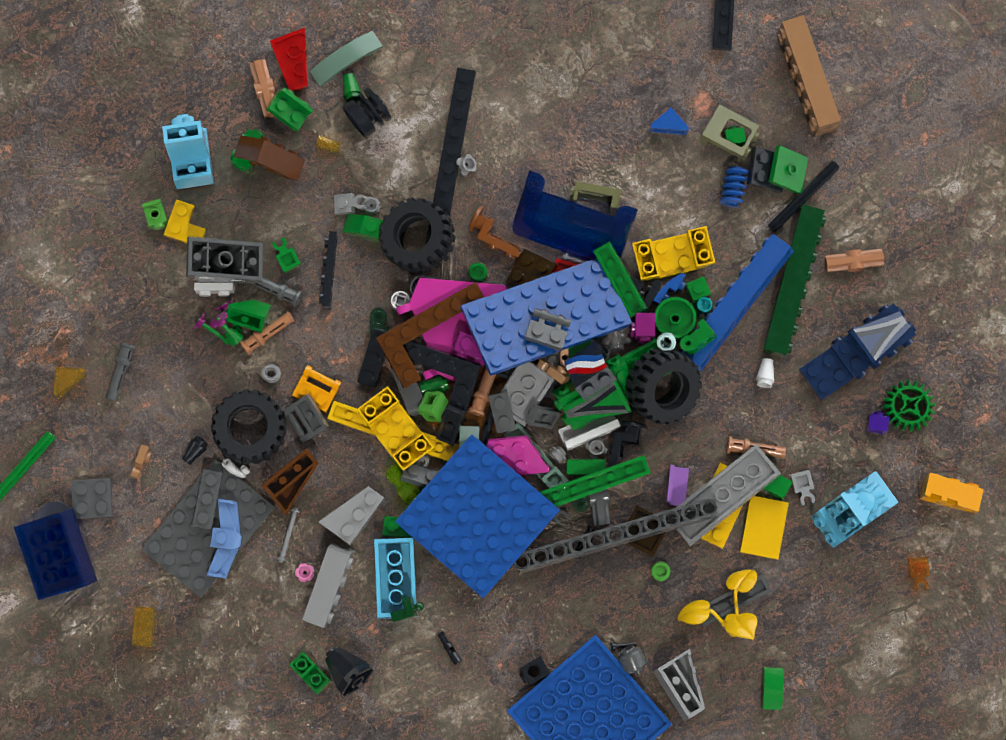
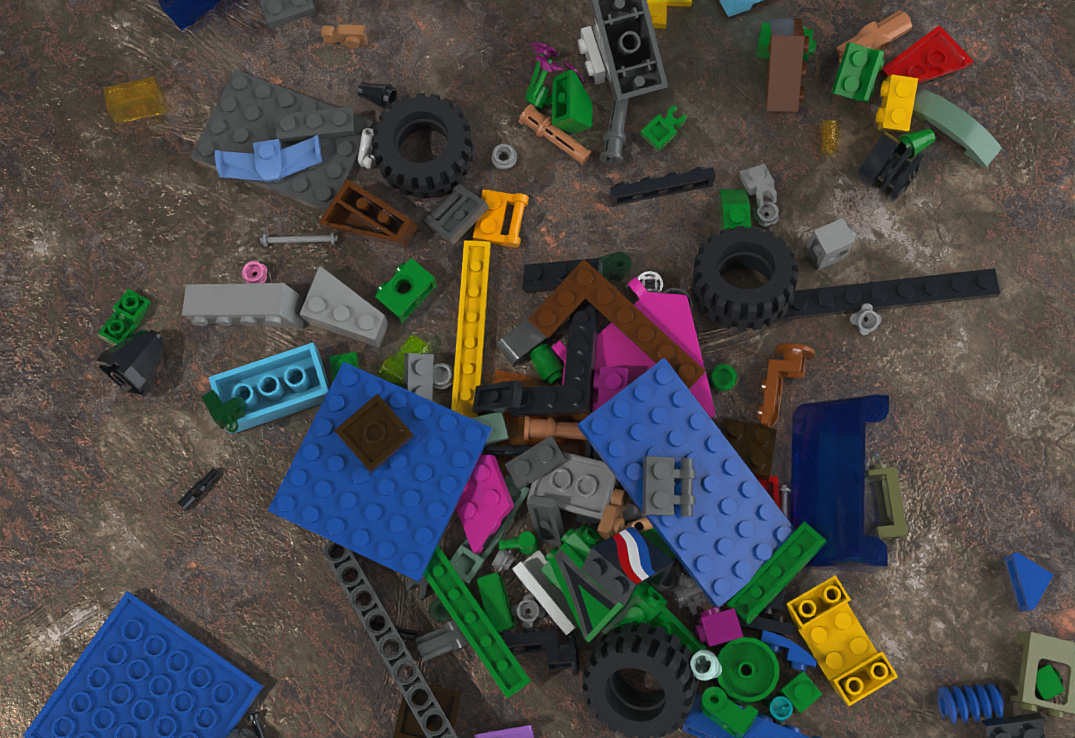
camera: 80 degrees right, 5 degrees down
yellow slope [357,386,434,471] -> none
bright green brick [417,391,449,422] -> none
black brick [519,656,550,685] -> none
none -> dark brown plate [334,394,415,473]
none -> green brick [375,258,437,324]
none -> green piece [498,531,539,555]
none -> light grey brick [805,218,856,271]
none -> yellow brick [876,75,918,133]

